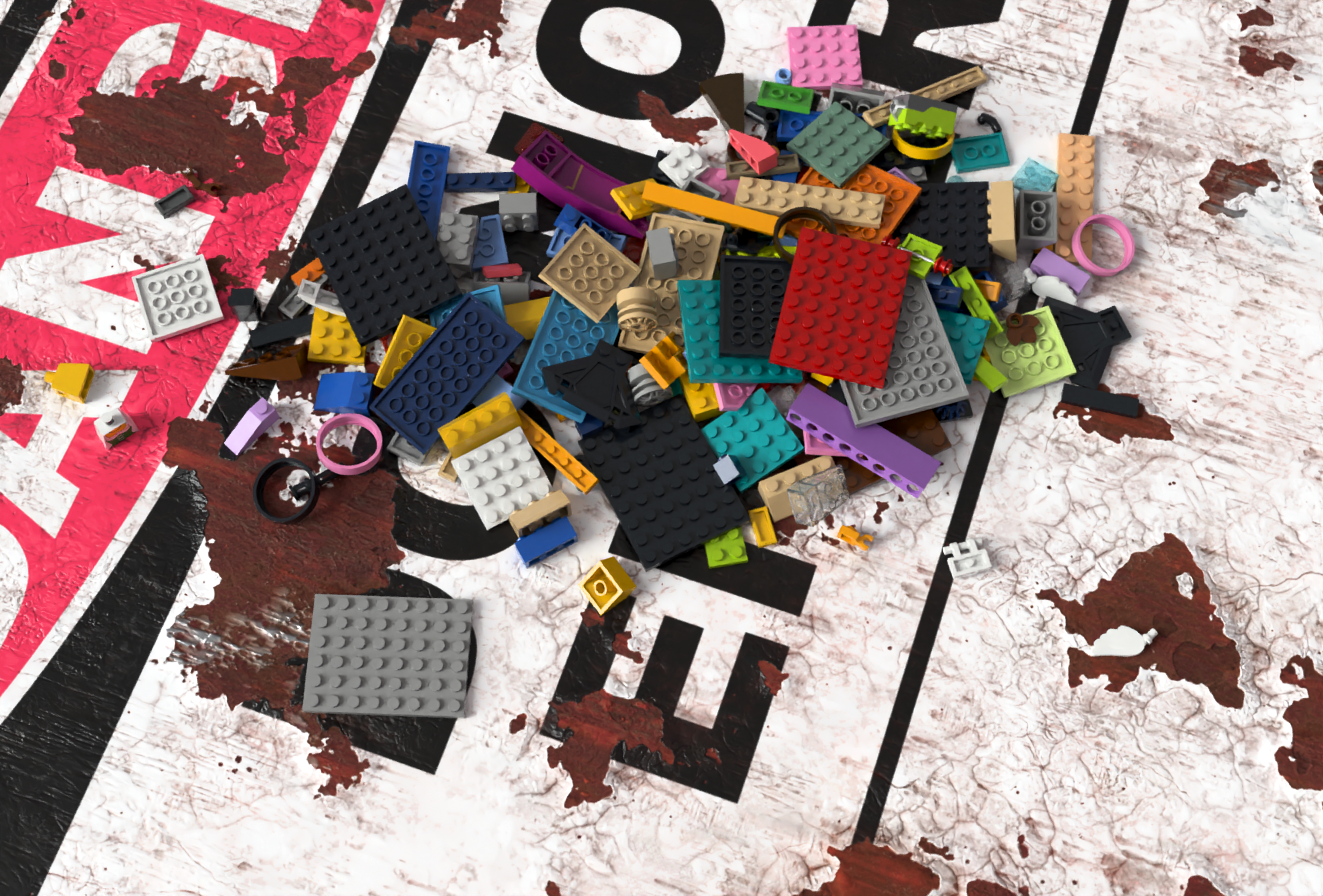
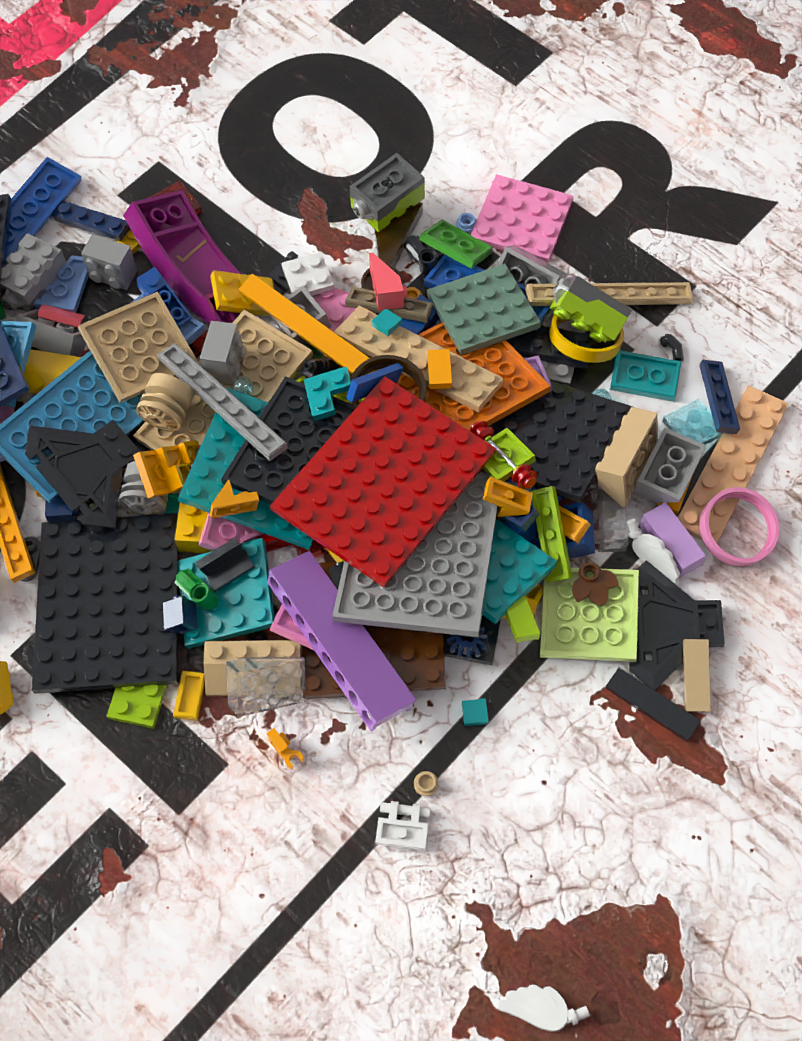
camera: 25 degrees right, 5 degrees down
none -> light grey tile [158,343,288,461]
none -> green piece [174,568,219,611]
none -> black panel [196,538,255,592]
none -> light orange slope [210,480,259,519]
none -> clear light blue plate [234,376,253,395]
none -> teal plate [304,366,351,421]
none -> blue tile [346,363,403,403]
none -> dark grey piece [350,153,425,232]
none -> teal tile [371,309,402,336]
none -> tan plate [414,771,438,796]
none -> light orange tile [427,349,452,389]
none -> teal tile [462,698,489,726]
none -> light orange slope [483,476,533,517]
none -> tan tile [683,639,711,712]
none -> dark blue plate [699,359,740,435]

